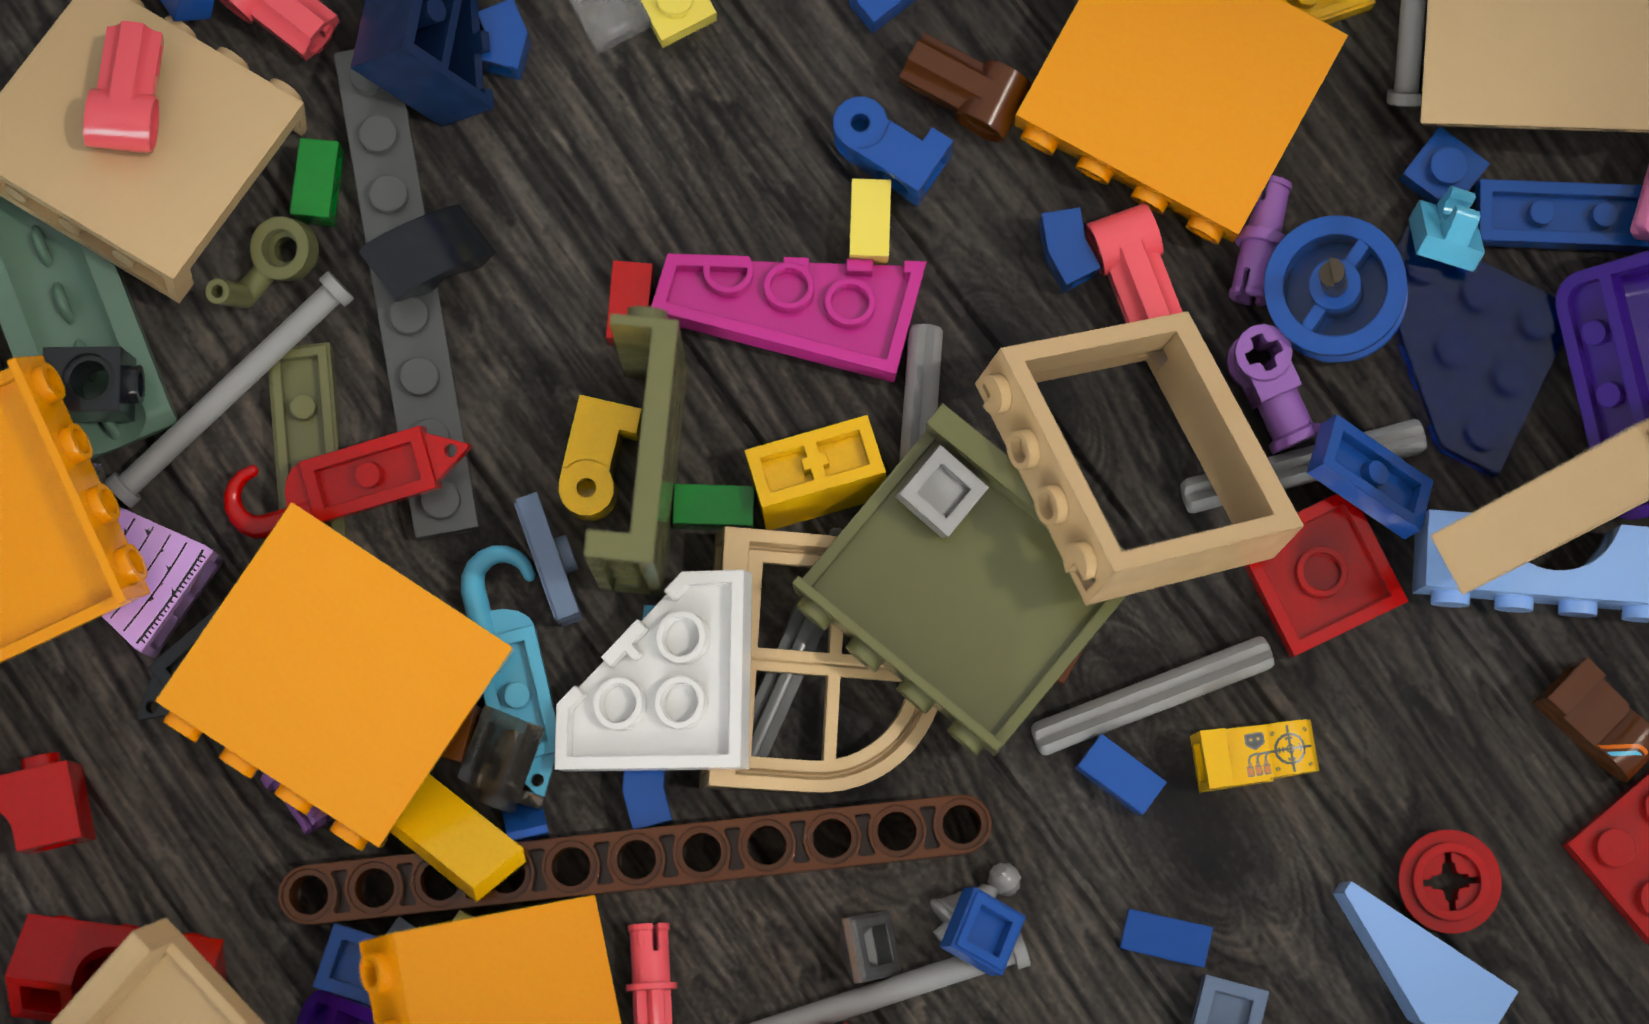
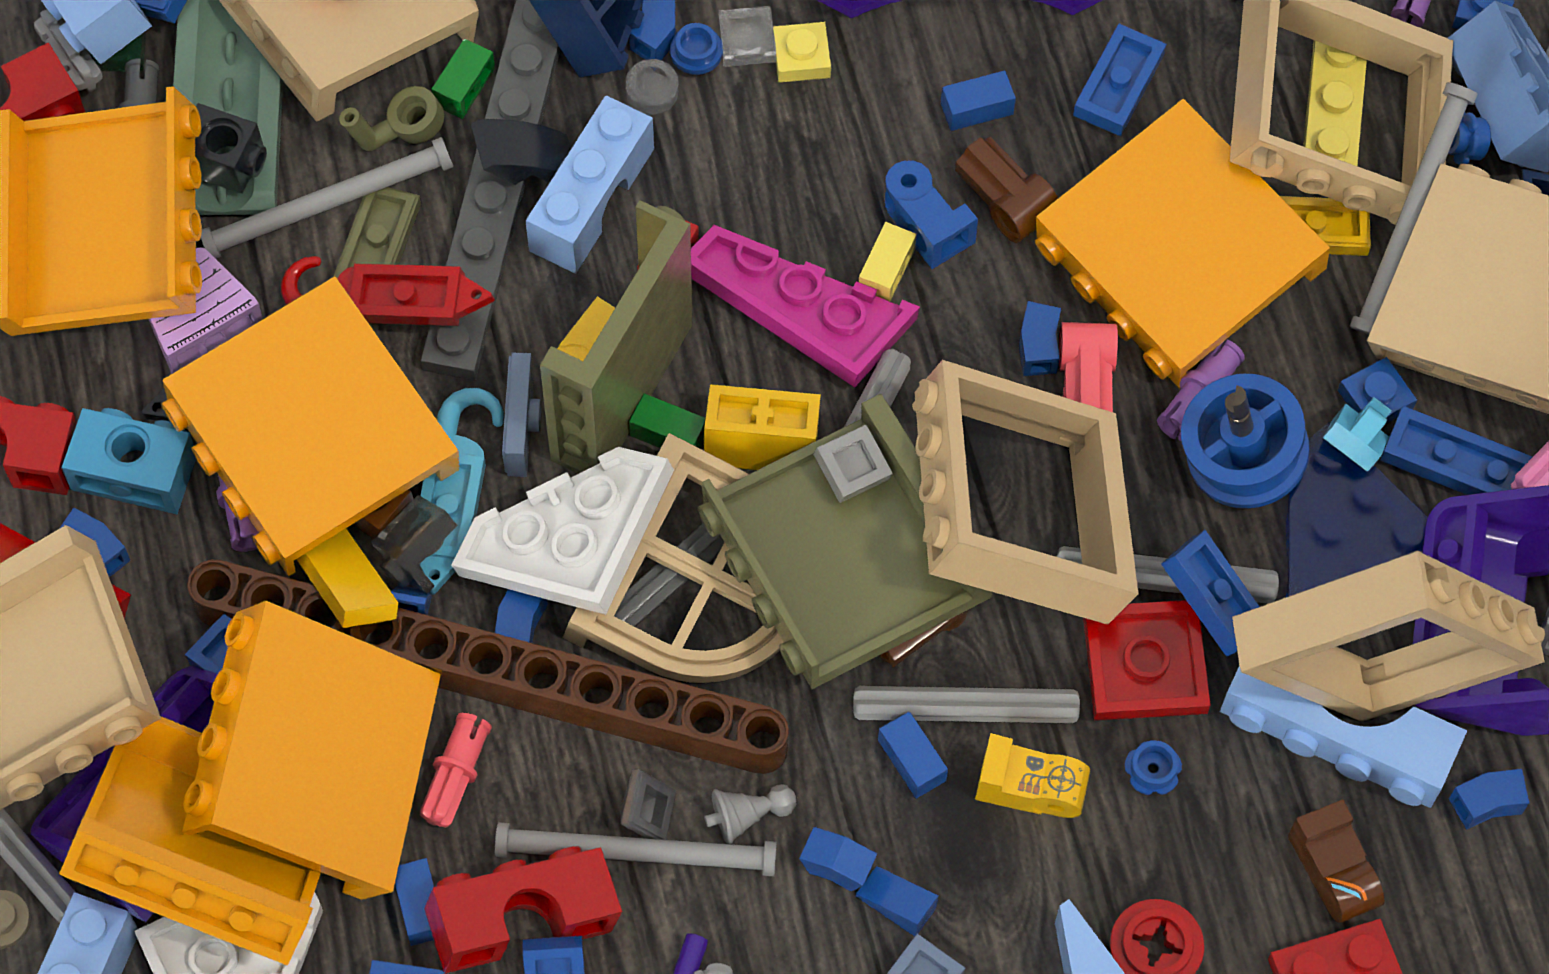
camera: 25 degrees right, 15 degrees down
blue tile [939,887,1026,976] -> none
medium lavender connector [1225,324,1320,455] -> none
none -> blue piece [59,508,131,577]
none -> dark azure brick [61,408,196,514]
none -> light blue arch [526,95,654,274]
none -> clear tile [626,59,679,114]
none -> blue plate [670,23,723,75]
none -> blue piece [799,827,877,891]
none -> blue plate [1125,740,1182,795]

